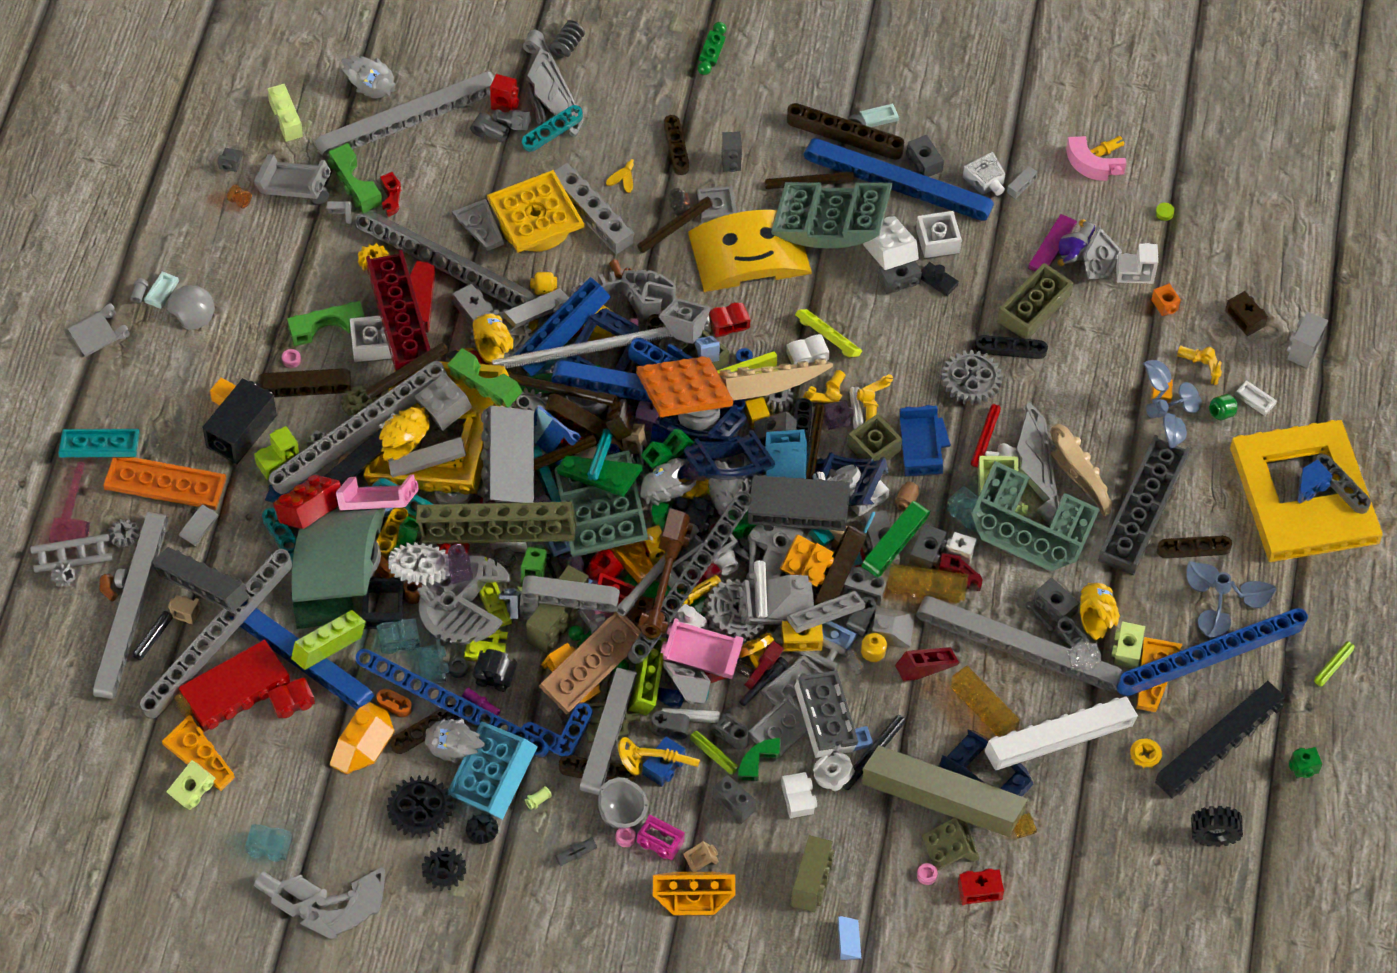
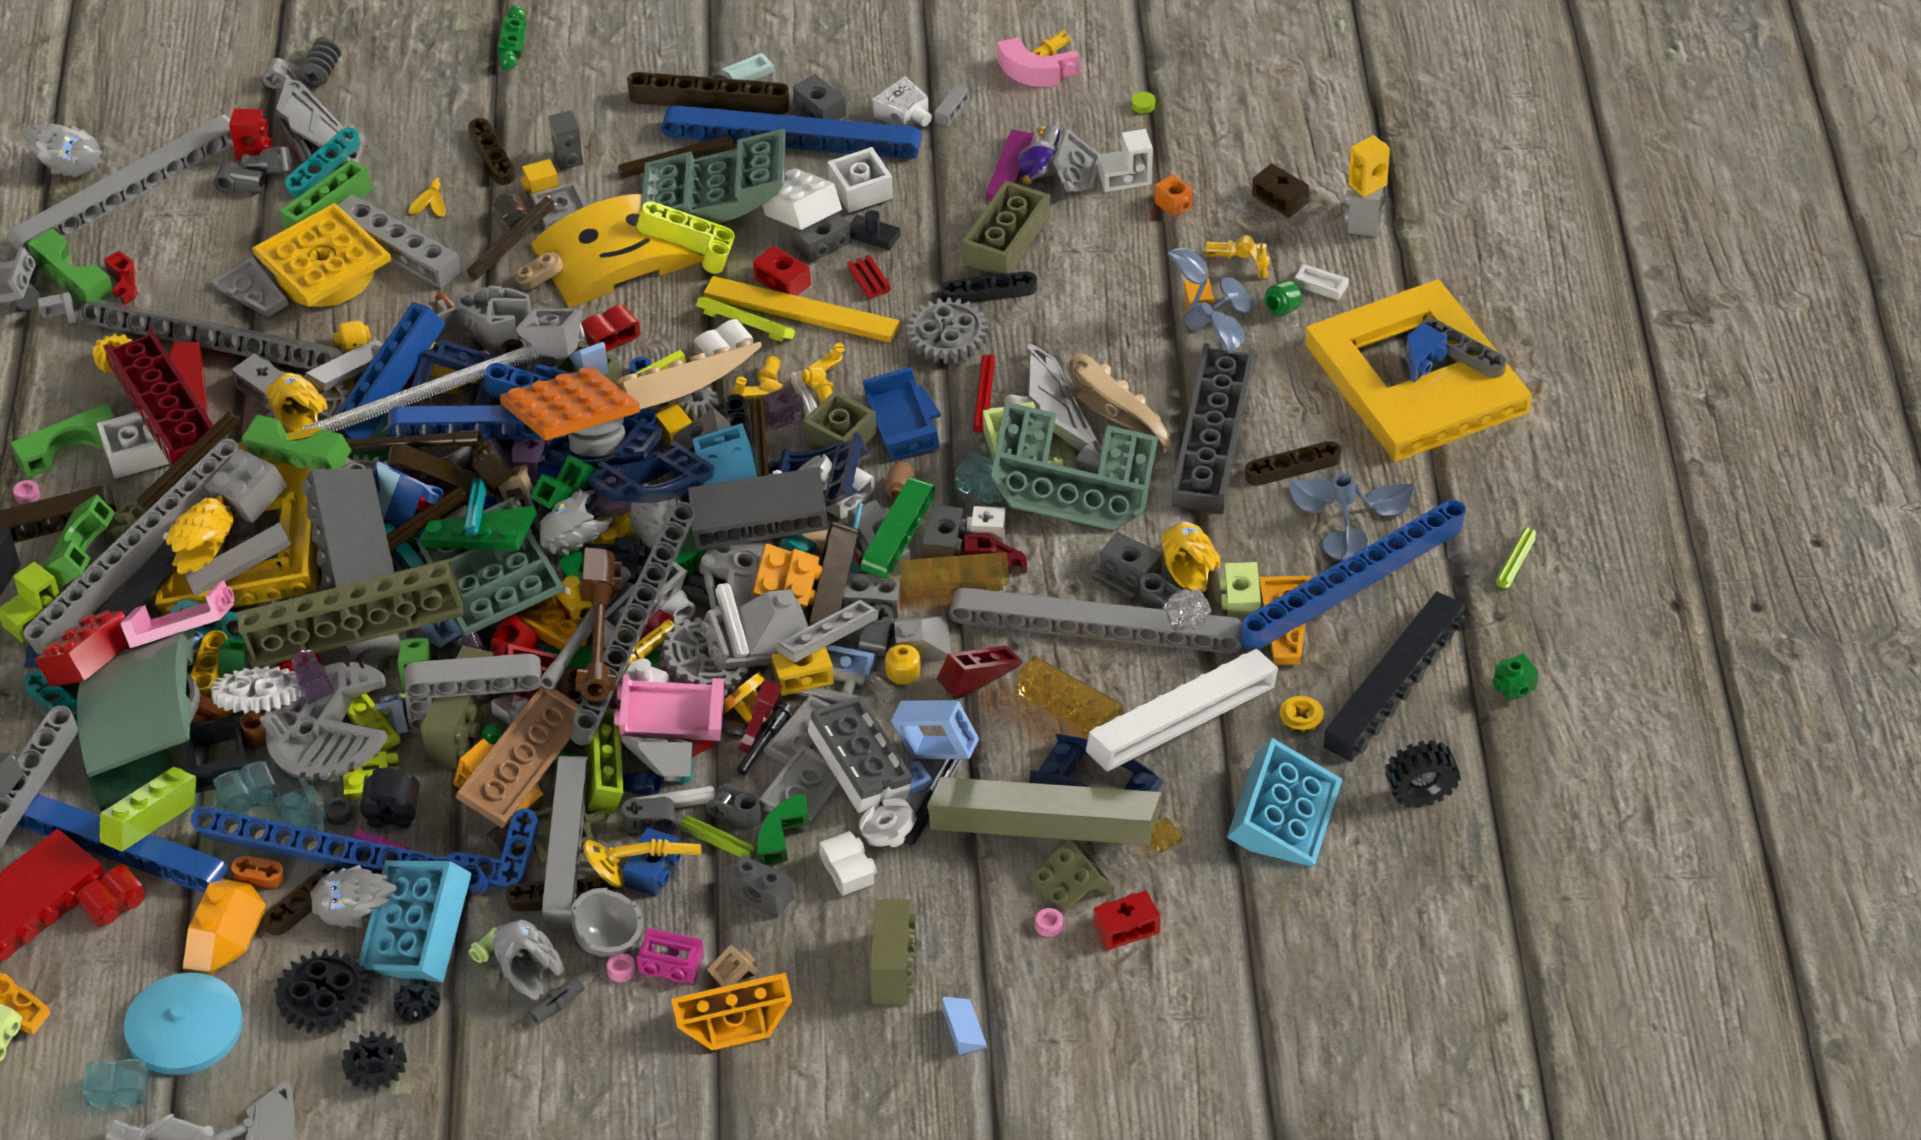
camera: 10 degrees left, 10 degrees down
none -> bright green arch [43,494,115,588]
none -> medium azure dish [124,973,243,1075]
none -> bright green brick [280,159,372,230]
none -> light grey head [492,920,565,1000]
none -> tan plate [515,252,563,290]
none -> yellow brick [520,159,559,194]
none -> neon yellow beam [637,202,735,274]
none -> yellow tile [704,276,900,343]
none -> red brick [753,245,811,296]
none -> red tile [847,254,891,299]
none -> light blue window [891,700,979,759]
none -> medium azure slope [1227,738,1342,867]
none -> yellow brick [1348,135,1390,197]

